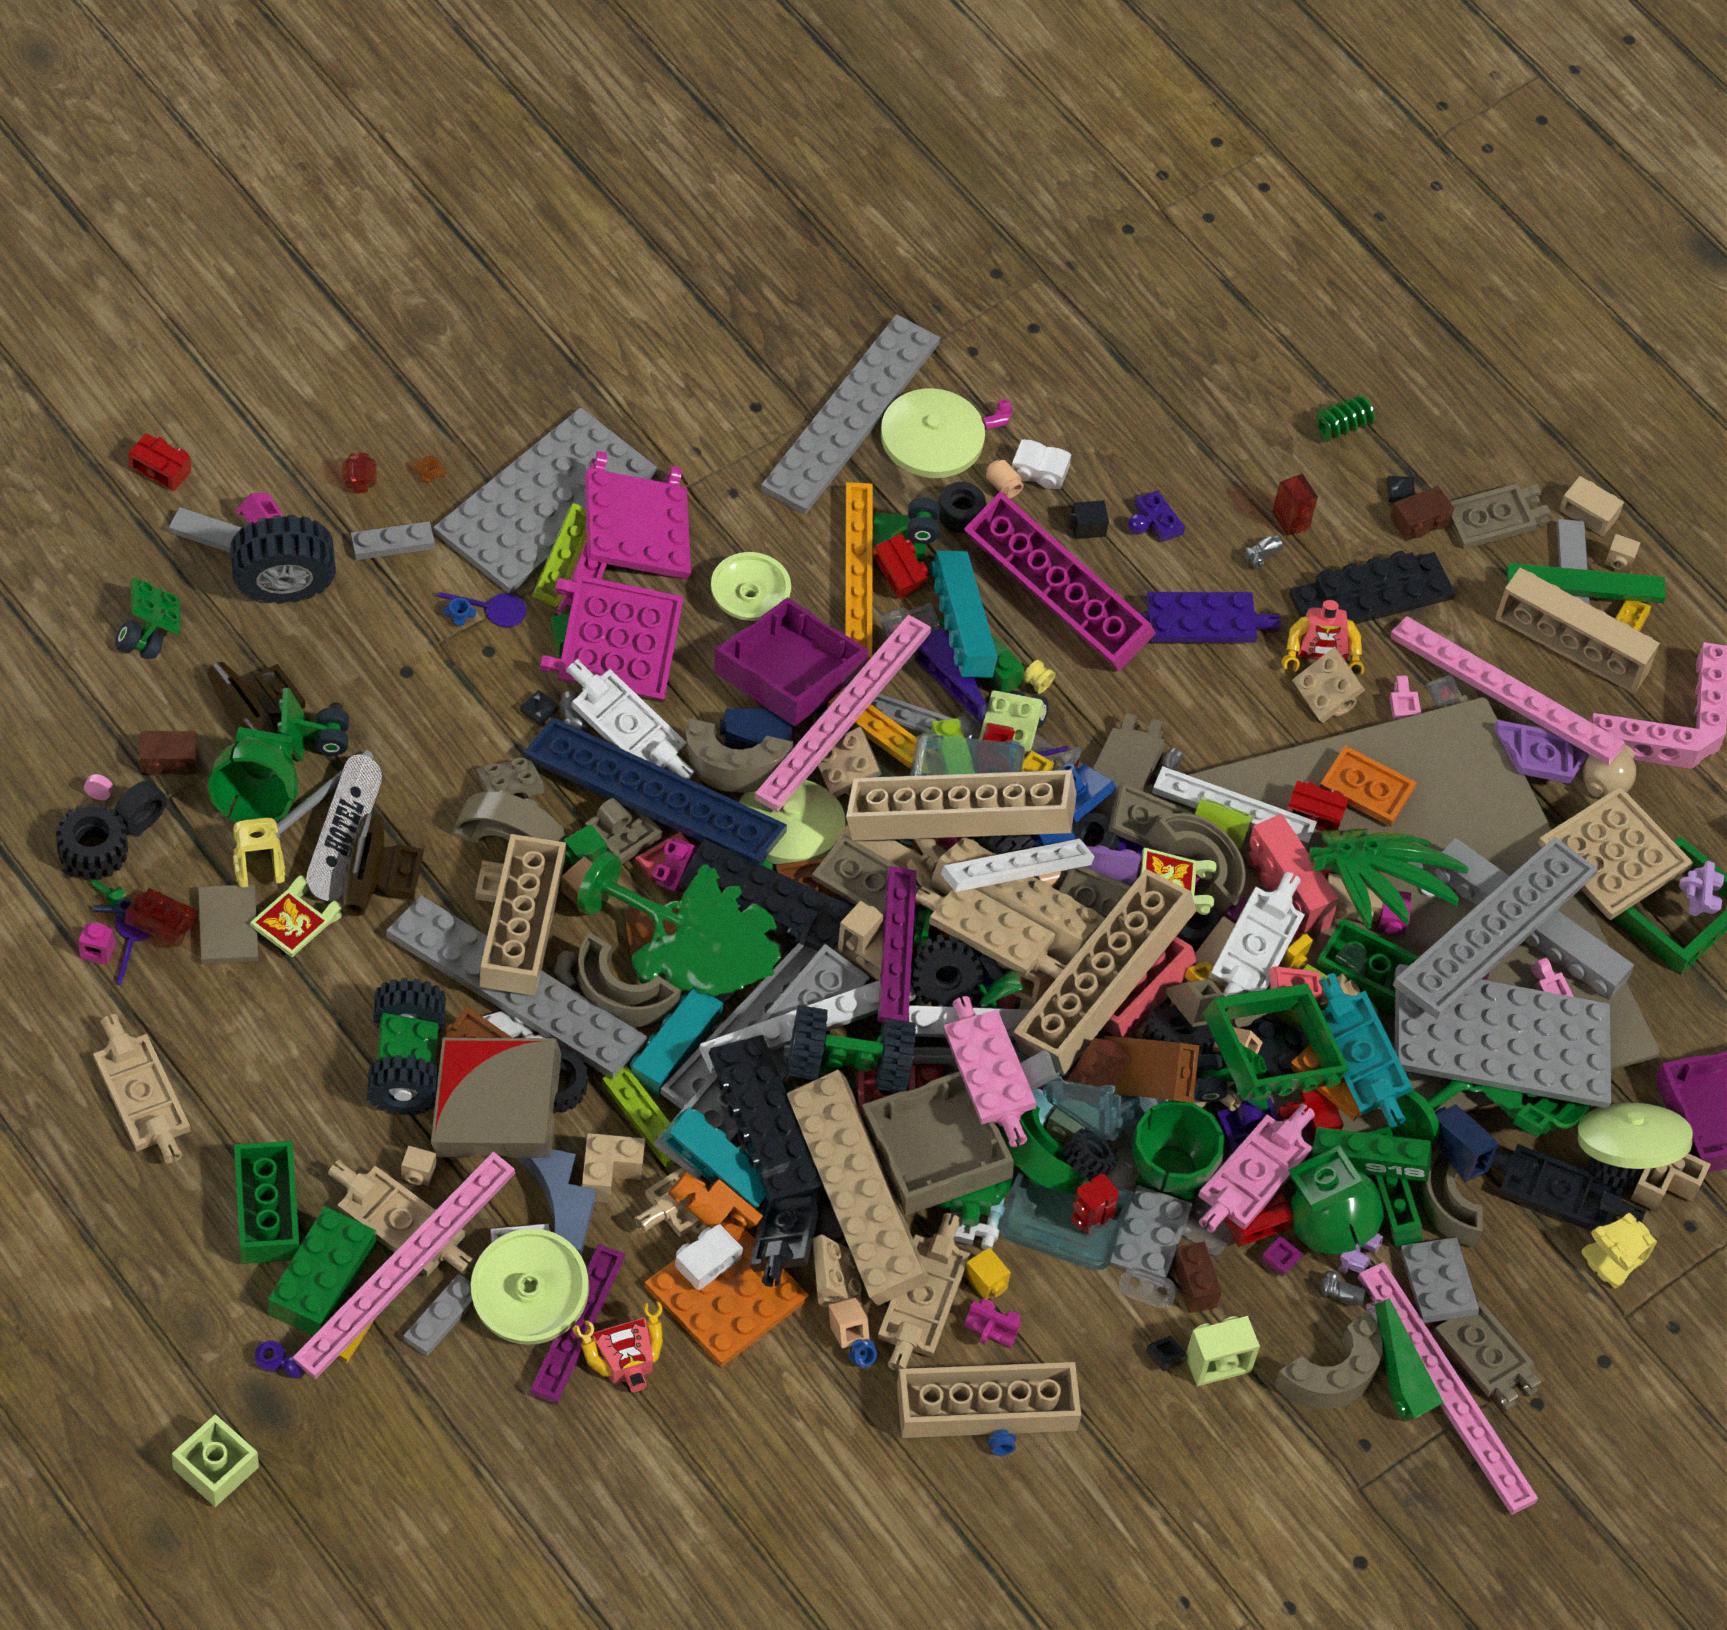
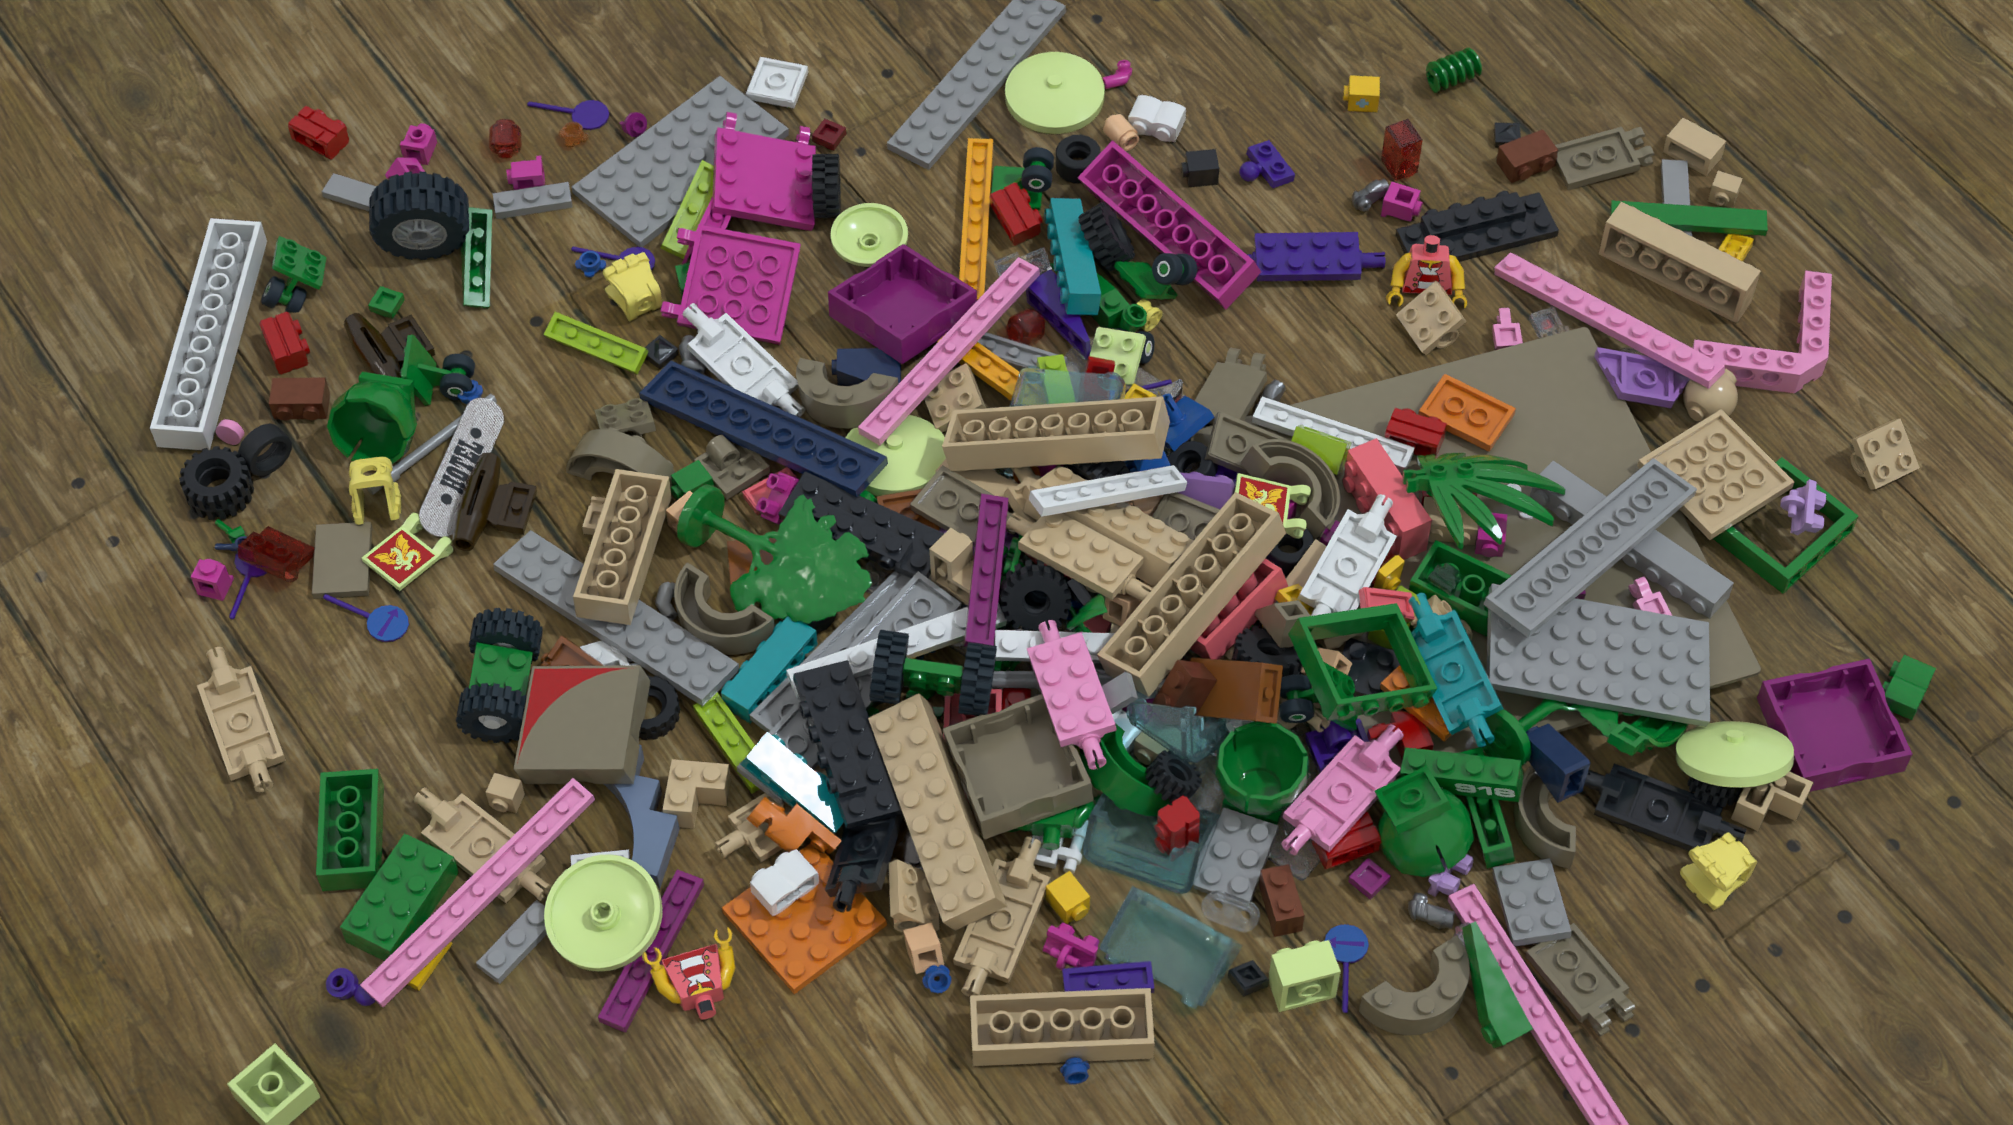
camera: 10 degrees right, 0 degrees up
none -> white brick [150,218,267,450]
none -> red brick [259,312,311,375]
none -> blue piece [323,594,409,642]
none -> green plate [368,286,405,319]
none -> dark pink brick [400,123,437,165]
none -> blue plate [457,380,483,405]
none -> green slope [461,207,492,309]
none -> dark pink brick [507,156,545,190]
none -> dark purple piece [527,100,609,130]
none -> lime plate [544,312,649,375]
none -> light yellow piece [603,252,662,321]
none -> magenta plate [619,112,647,137]
none -> white plate [746,57,808,108]
none -> dark red plate [812,118,847,151]
none -> black tyre [812,154,841,218]
none -> clear red head [1006,308,1045,345]
none -> dark purple plate [1062,961,1154,993]
none -> black tyre [1079,202,1135,271]
none -> clear light blue windscreen [1099,886,1243,1009]
none -> plate [1114,253,1197,300]
none -> green cone [1118,304,1147,333]
none -> blue piece [1325,924,1369,1013]
none -> yellow brick [1343,75,1380,112]
none -> dark pink brick [1381,182,1423,222]

